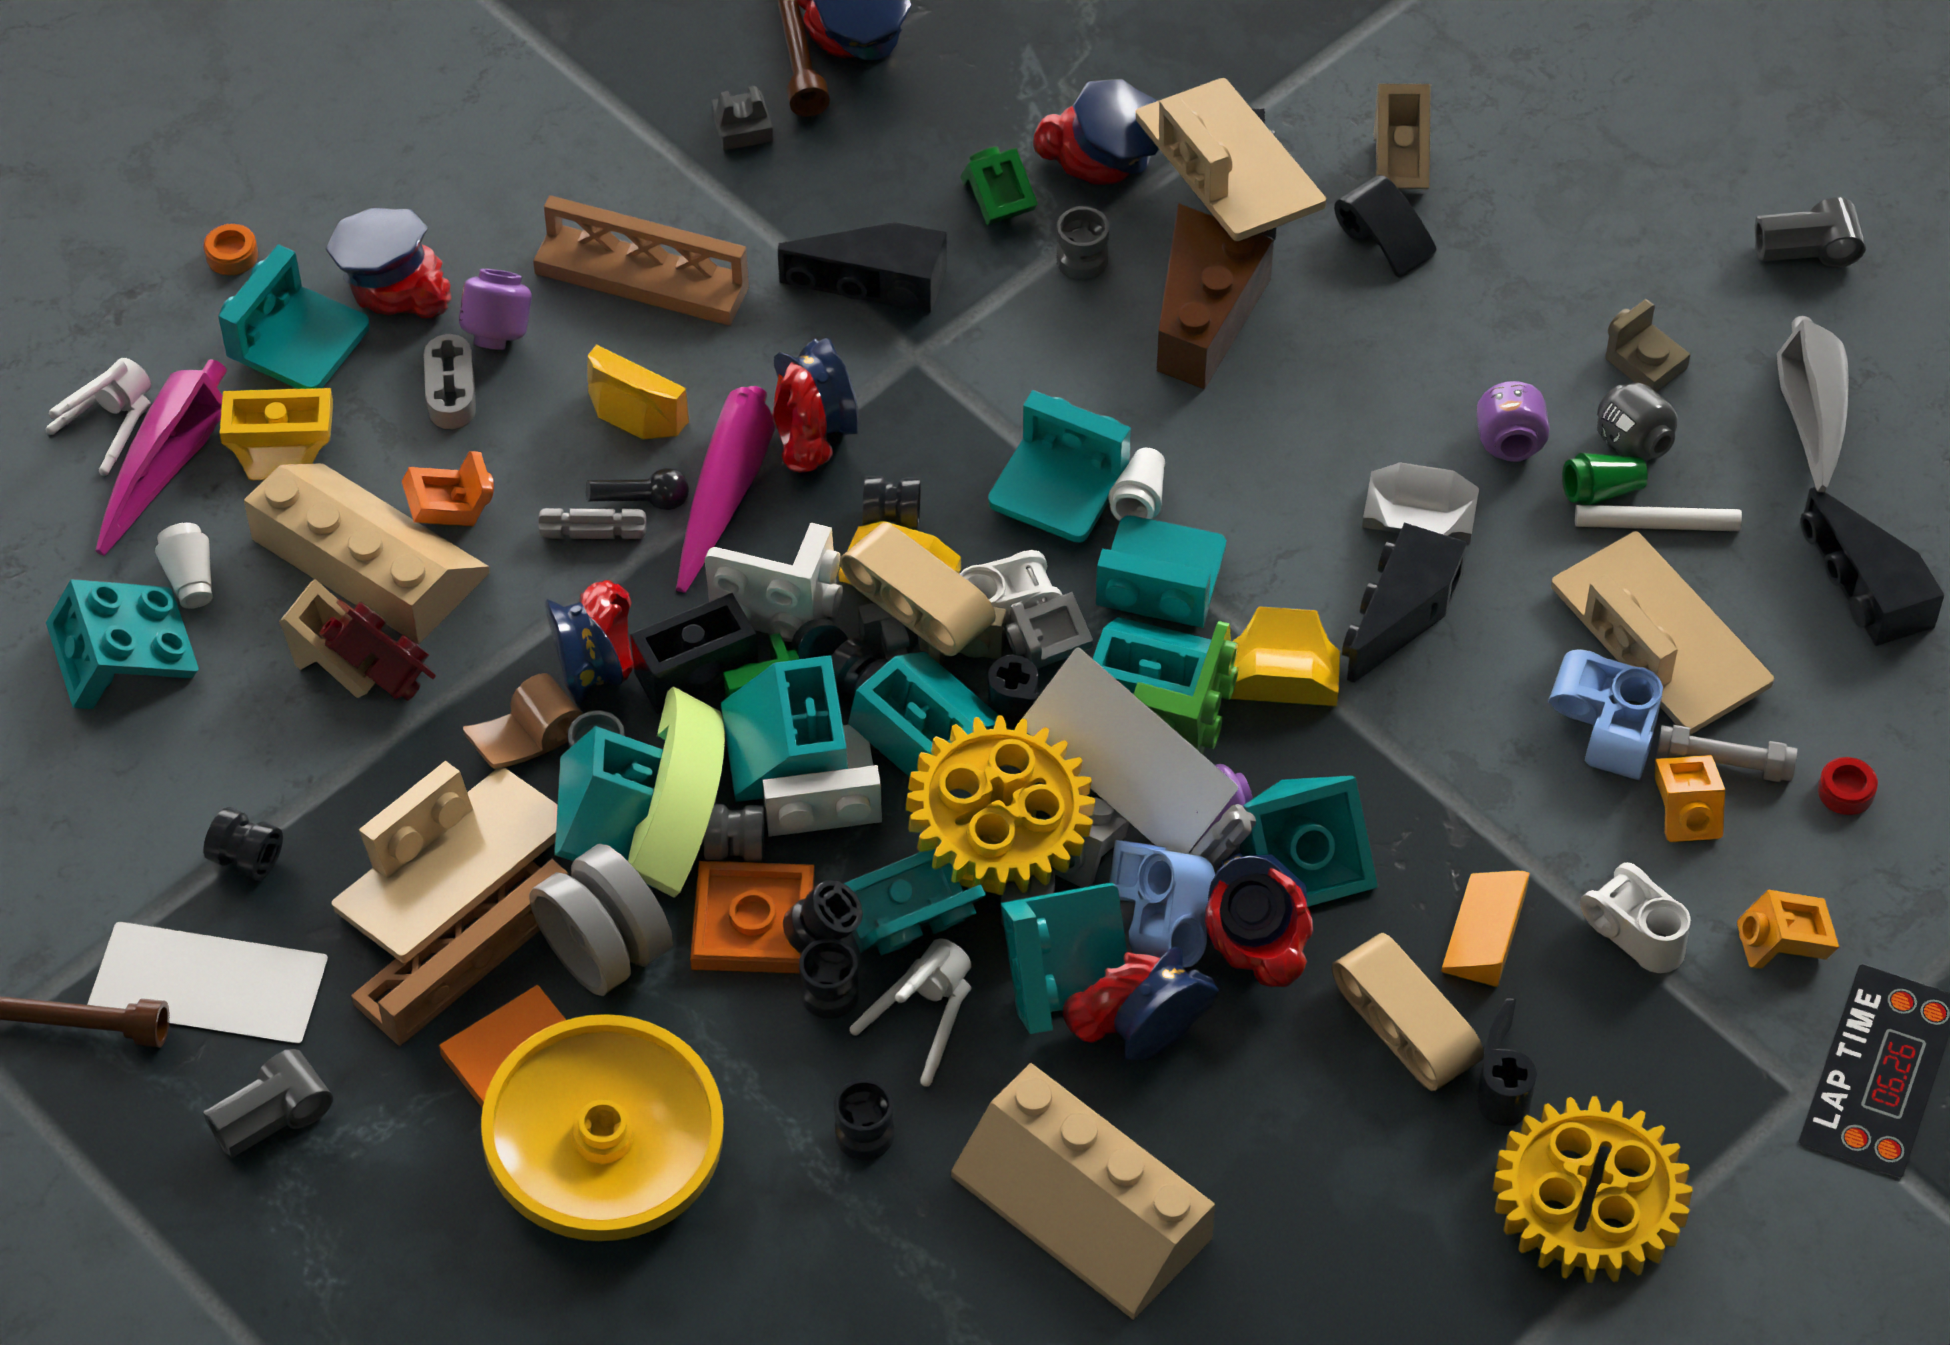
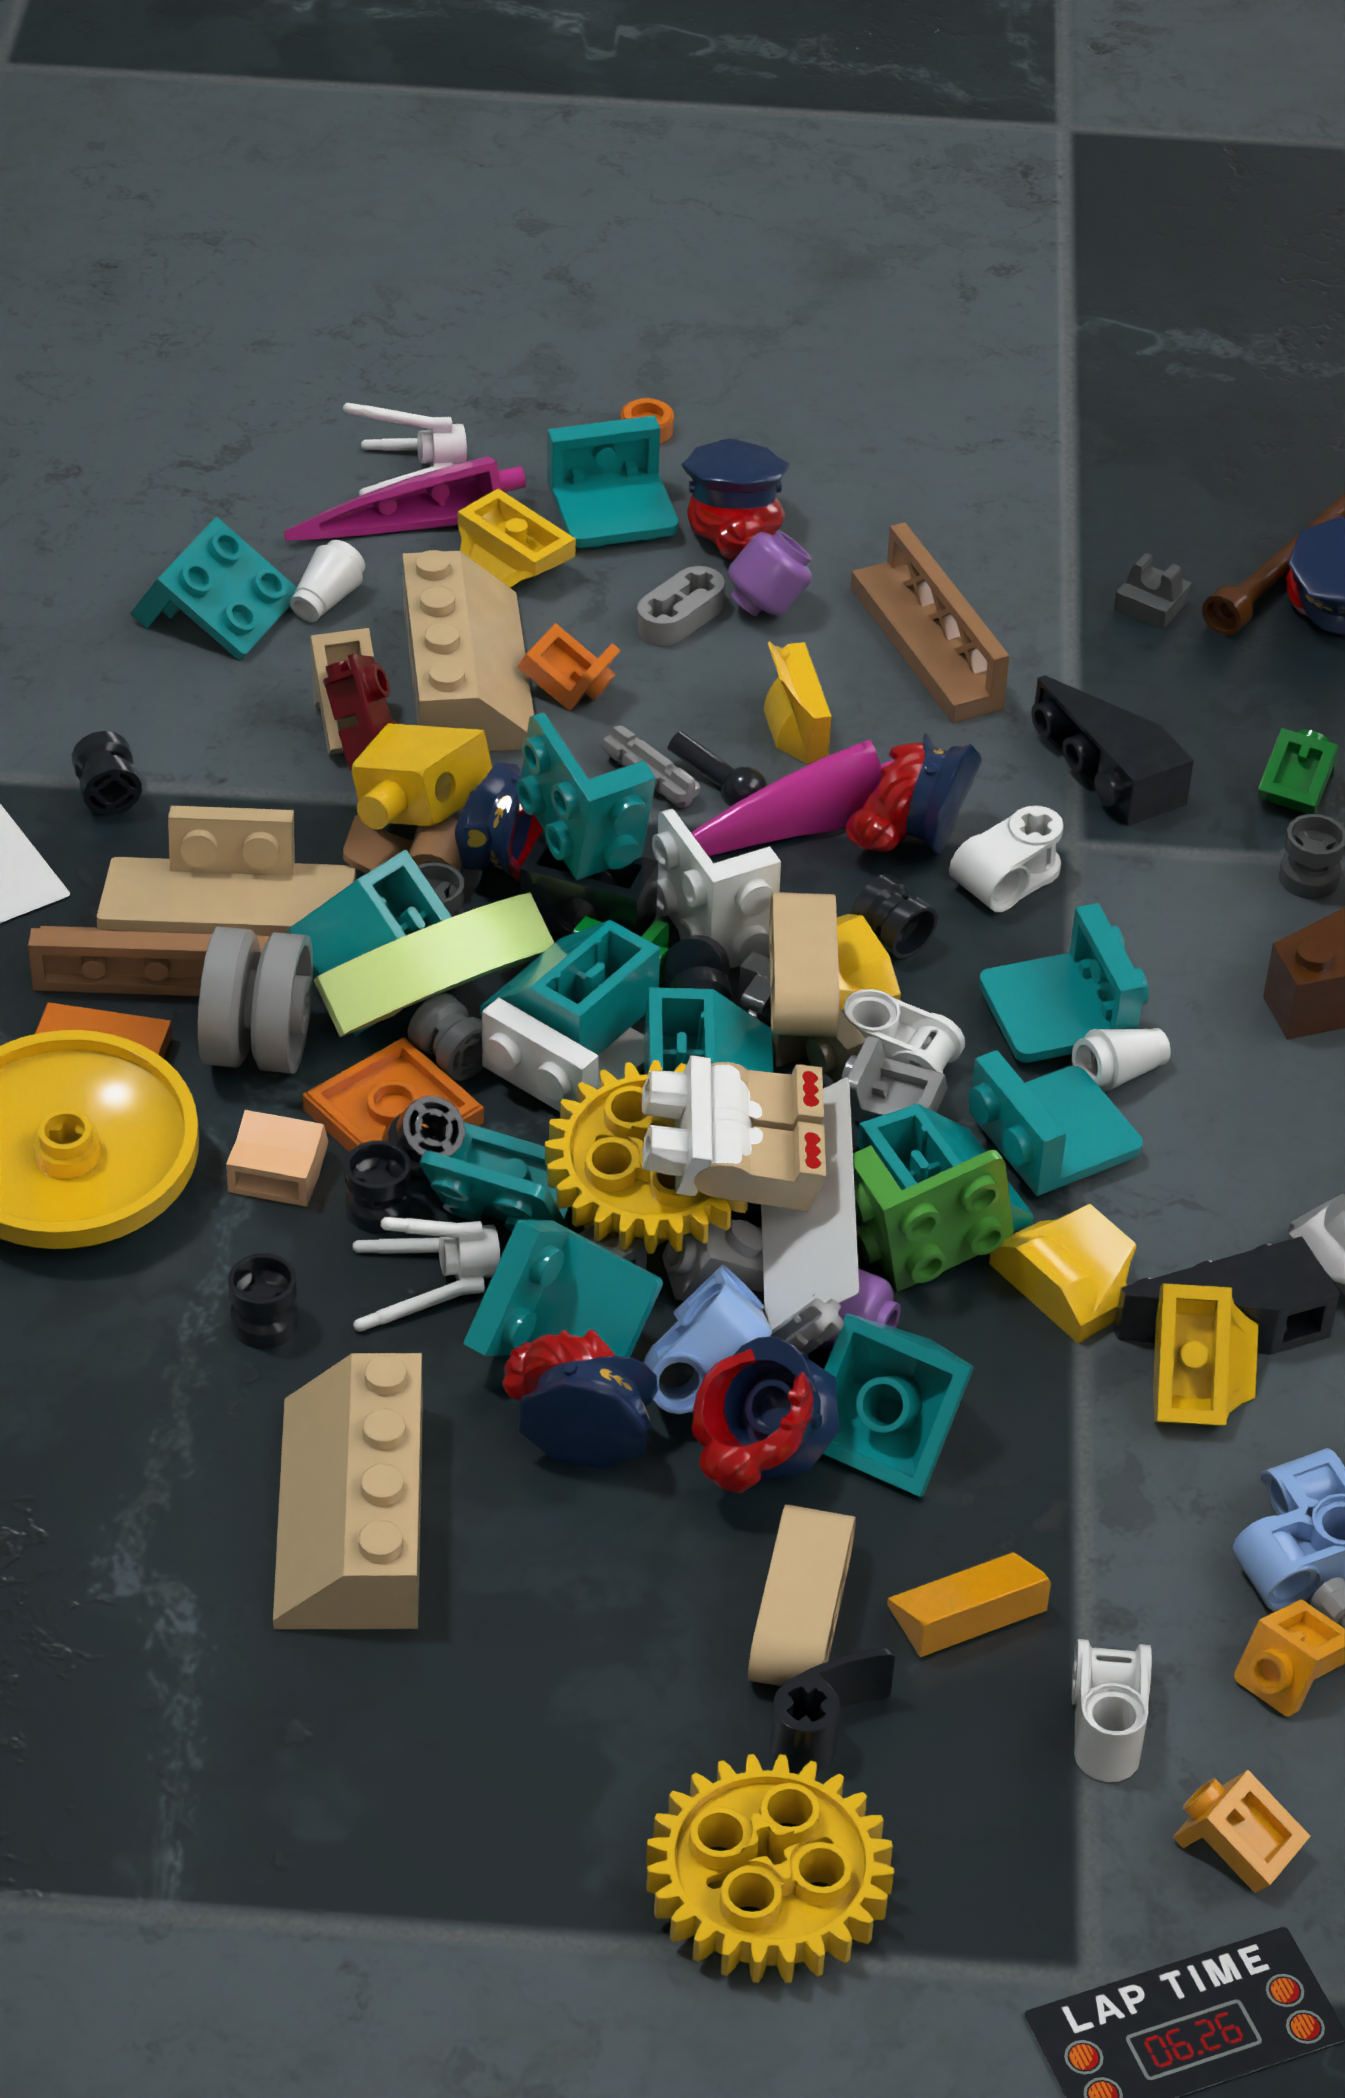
camera: 45 degrees right, 10 degrees down
none -> light nougat piece [226,1110,329,1207]
none -> yellow torso [351,723,492,830]
none -> teal bracket [516,712,656,880]
none -> hips [642,1056,826,1212]
none -> white piece [949,806,1064,912]
none -> yellow slope [1153,1283,1259,1426]

